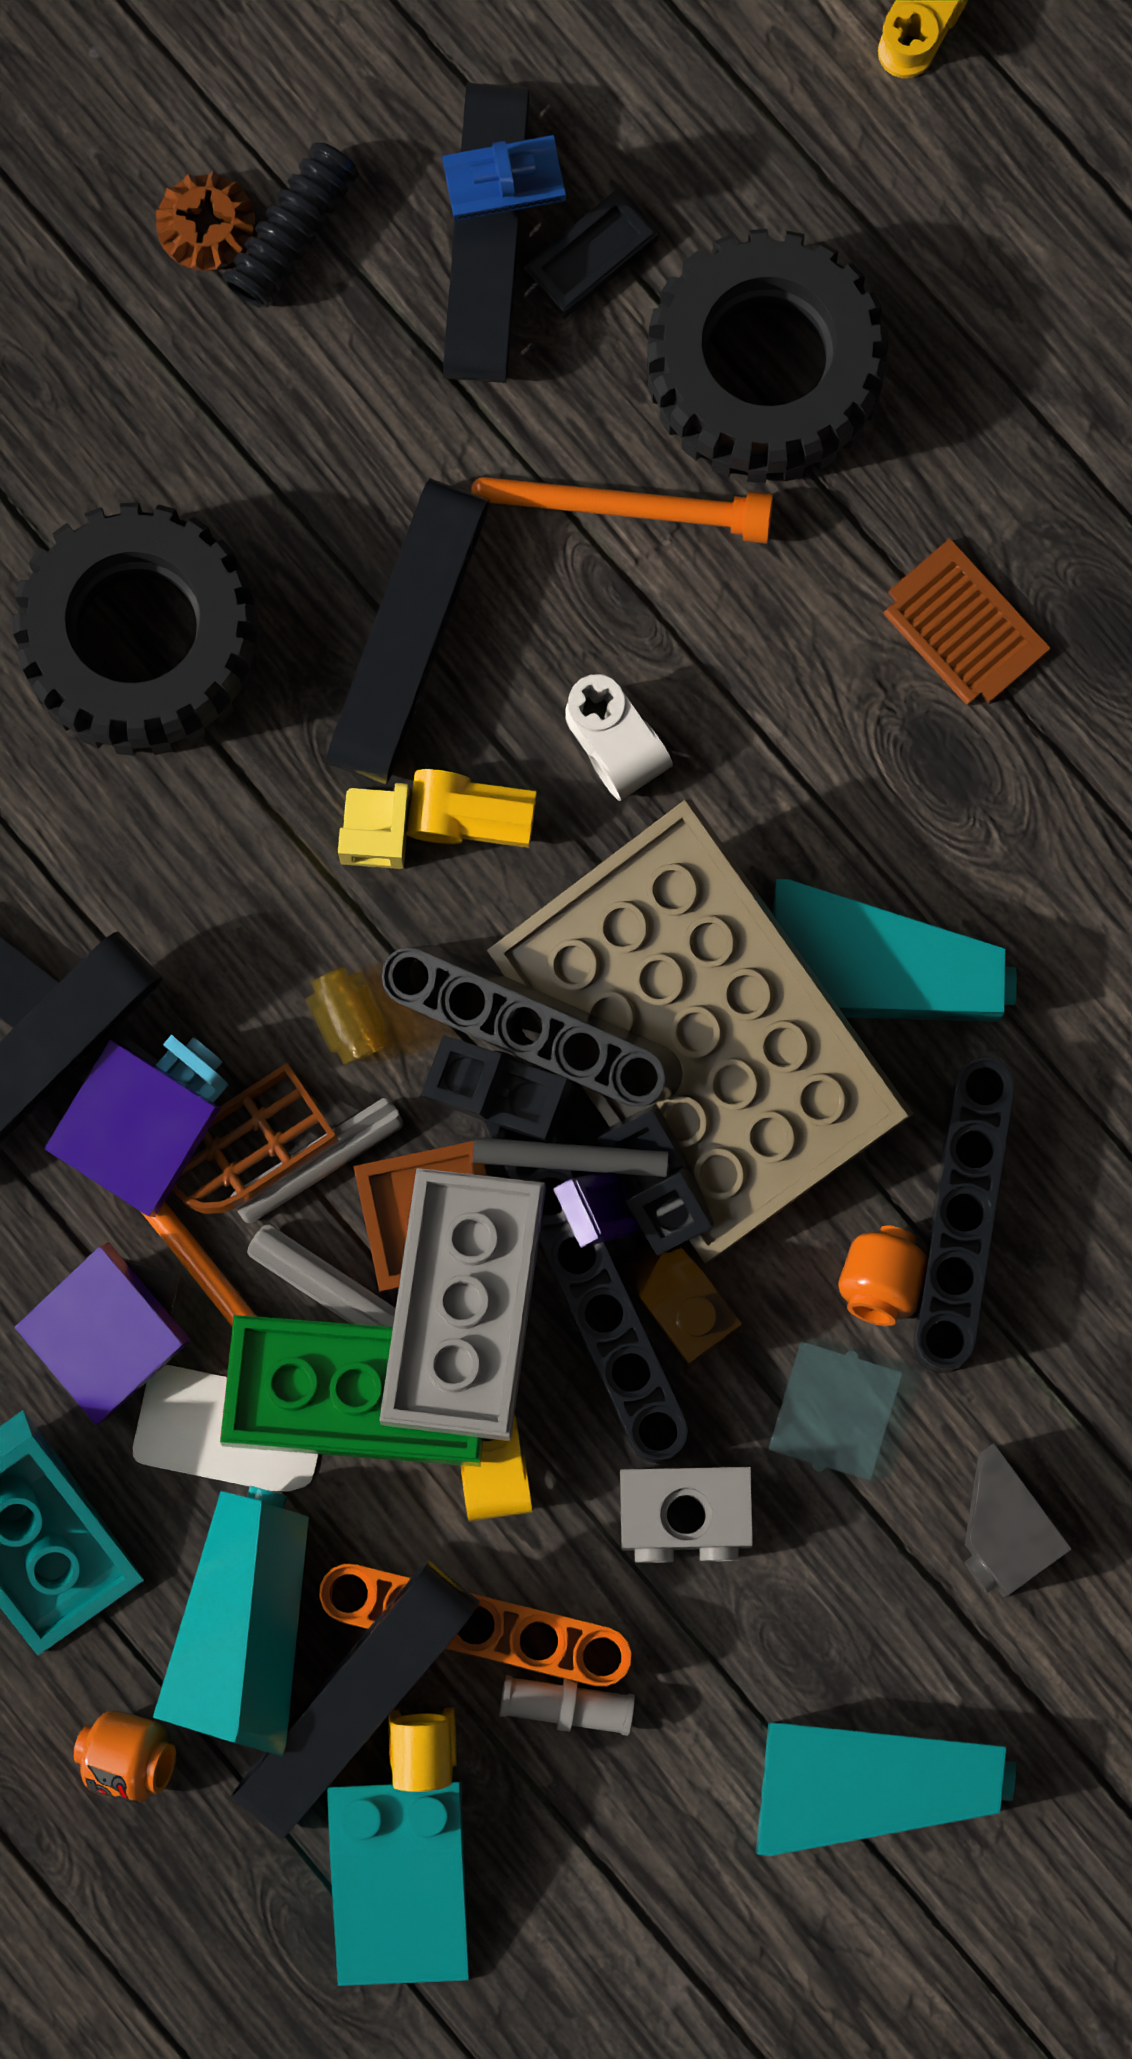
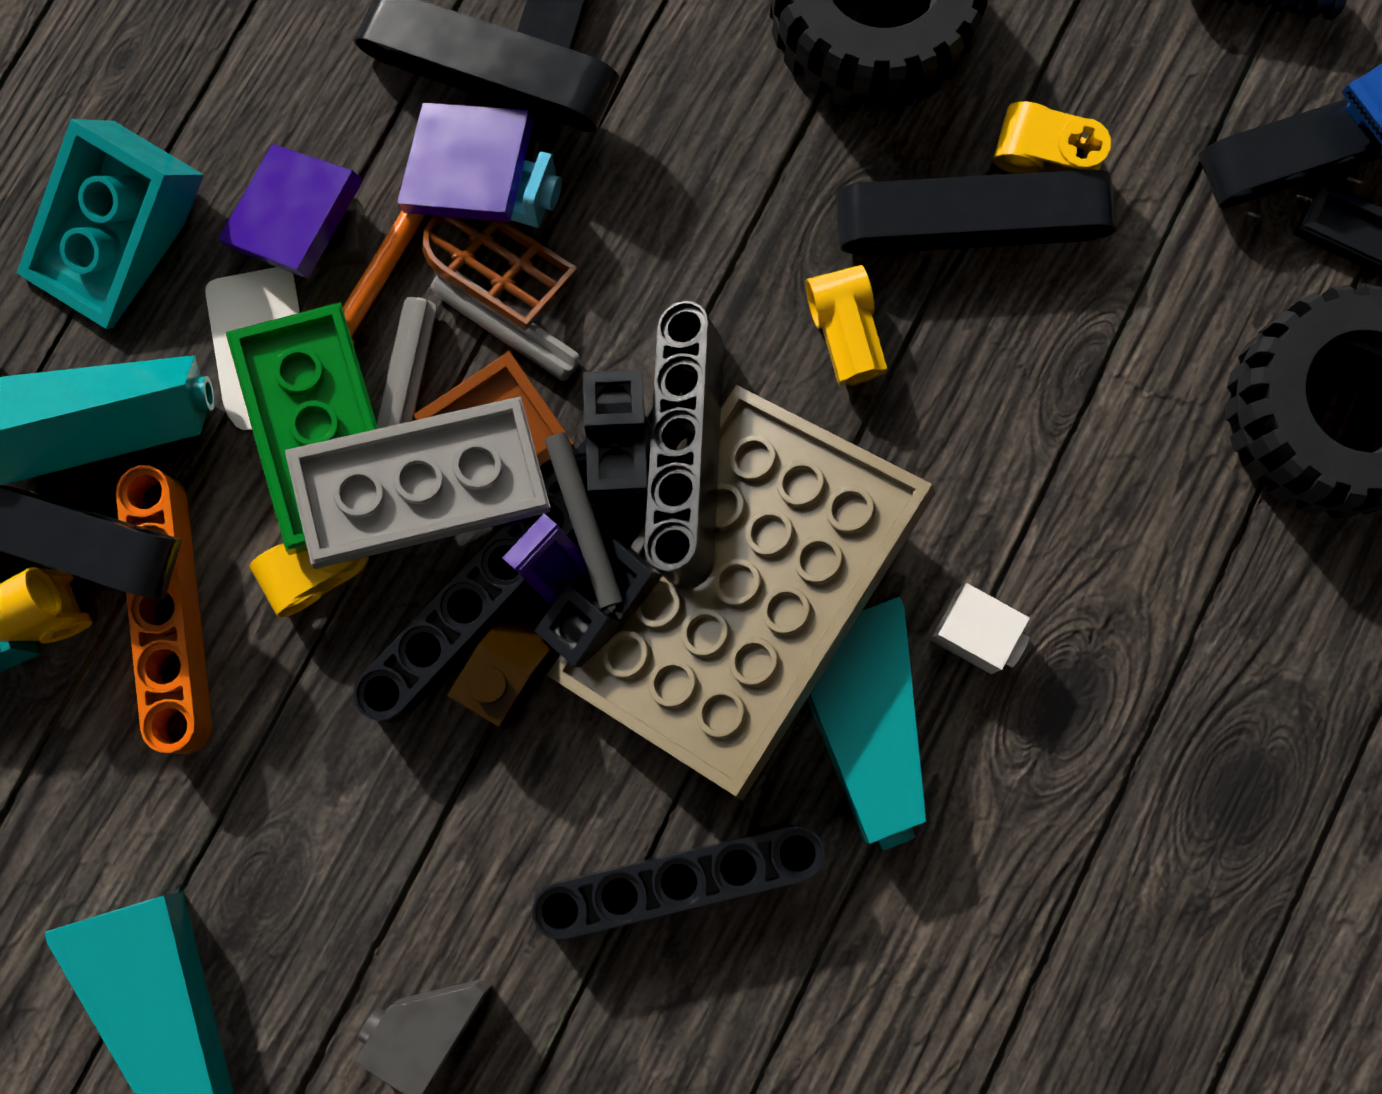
camera: 65 degrees right, 0 degrees up
clear yellow brick [305,966,390,1066] -> none
light yellow panel [338,783,410,869] -> none
orange piece [471,477,773,544] -> none
light grey pin [499,1675,635,1736] -> none
white piece [566,675,673,801] -> none
light grey brick [620,1467,752,1563] -> none
clear light blue piece [768,1342,902,1481] -> none
orange head [838,1226,928,1326] -> none
dark orange window [883,538,1051,706] -> none
none -> white brick [930,583,1030,674]
none -> yellow piece [993,101,1111,174]

